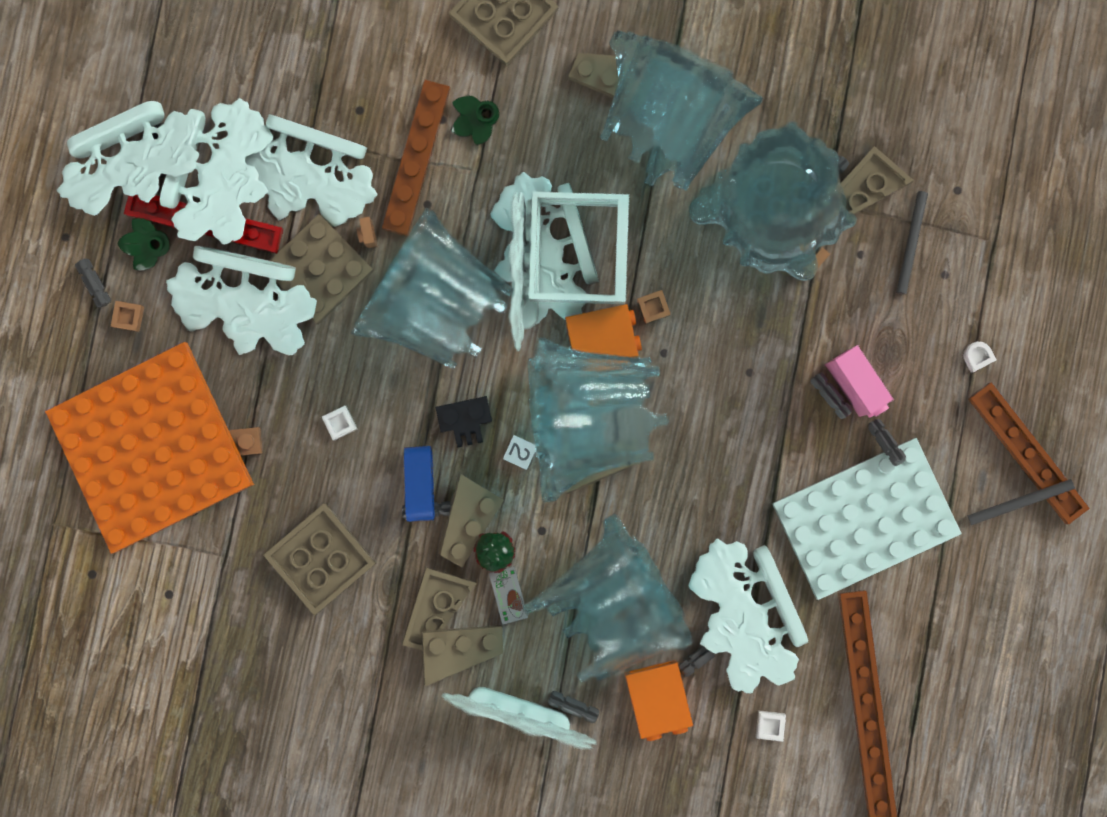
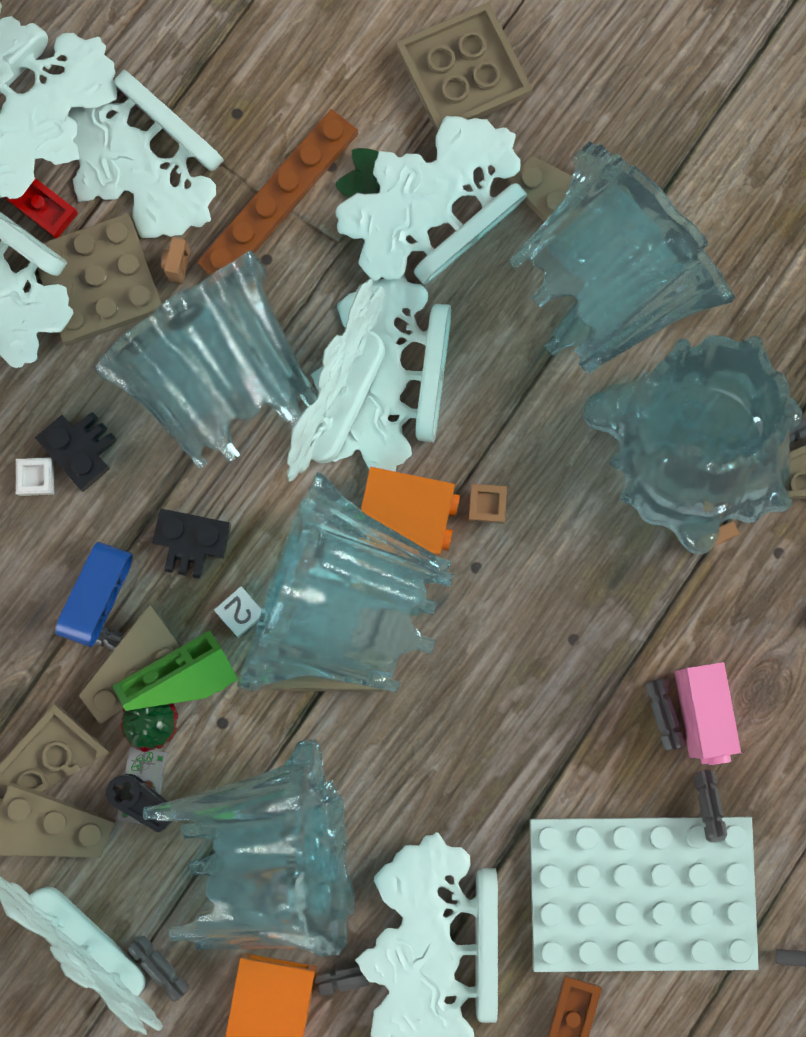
camera: 25 degrees right, 5 degrees down
light aqua window [524,192,629,304] -> none
none -> black hinge [35,412,117,492]
none -> black piece [106,774,177,832]
none -> bright green slope [113,630,238,711]
none -> light aqua plant [336,116,527,285]

